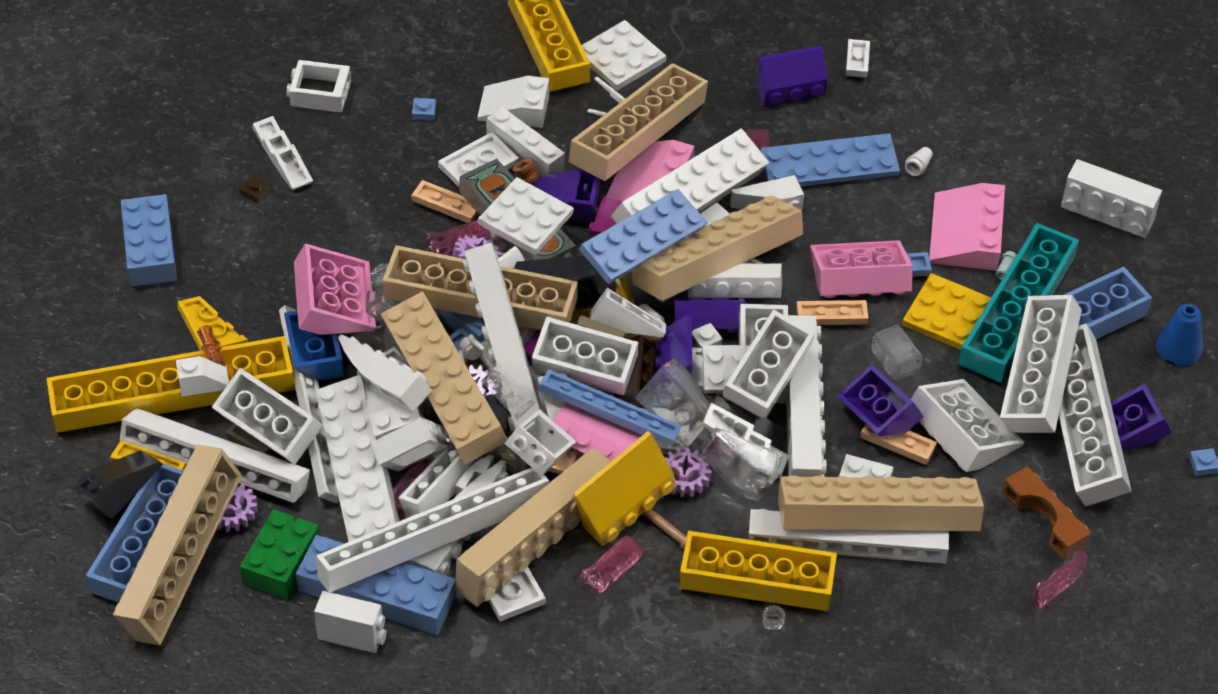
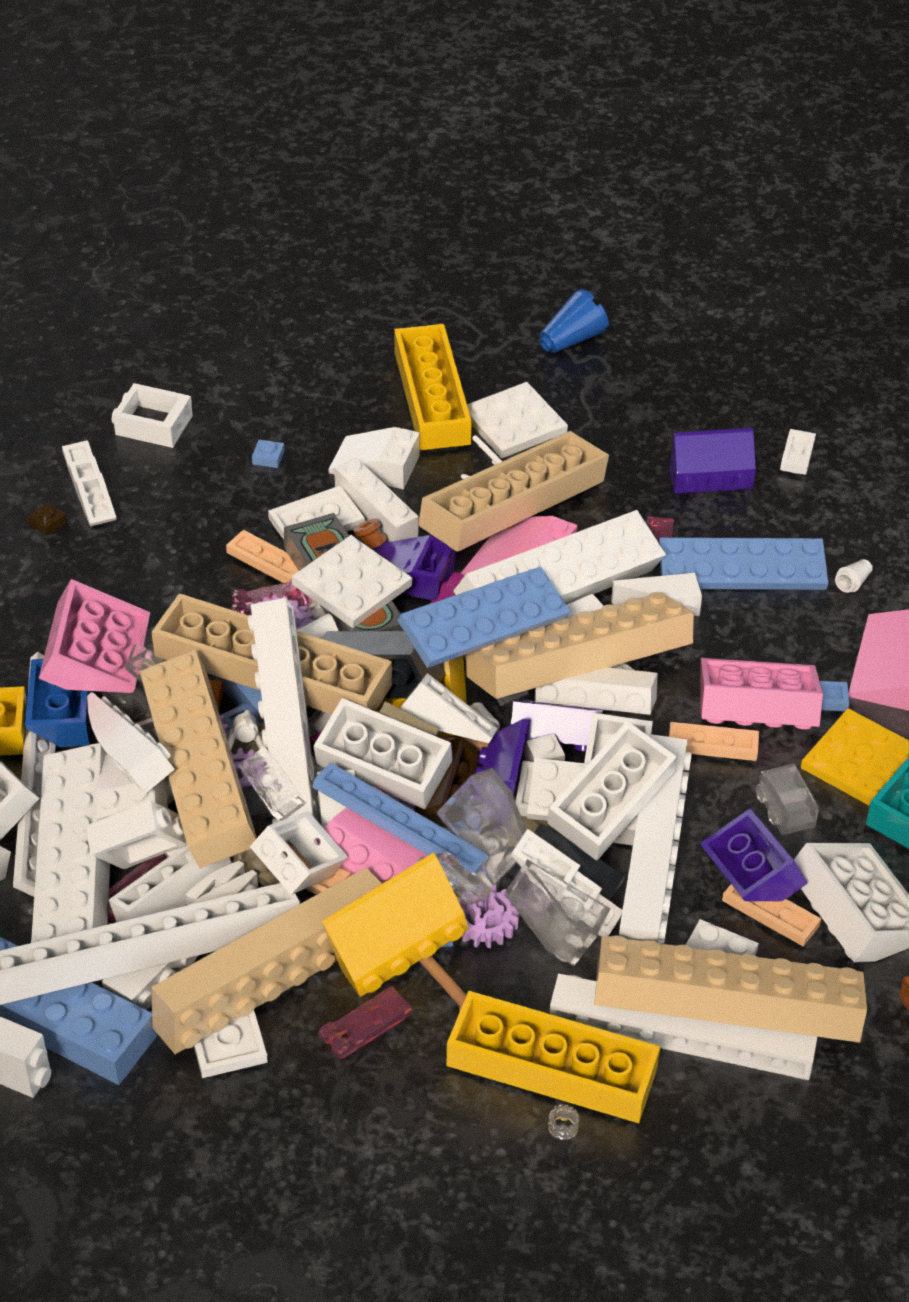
camera: 10 degrees right, 5 degrees down
none -> clear plate [416,851,491,905]

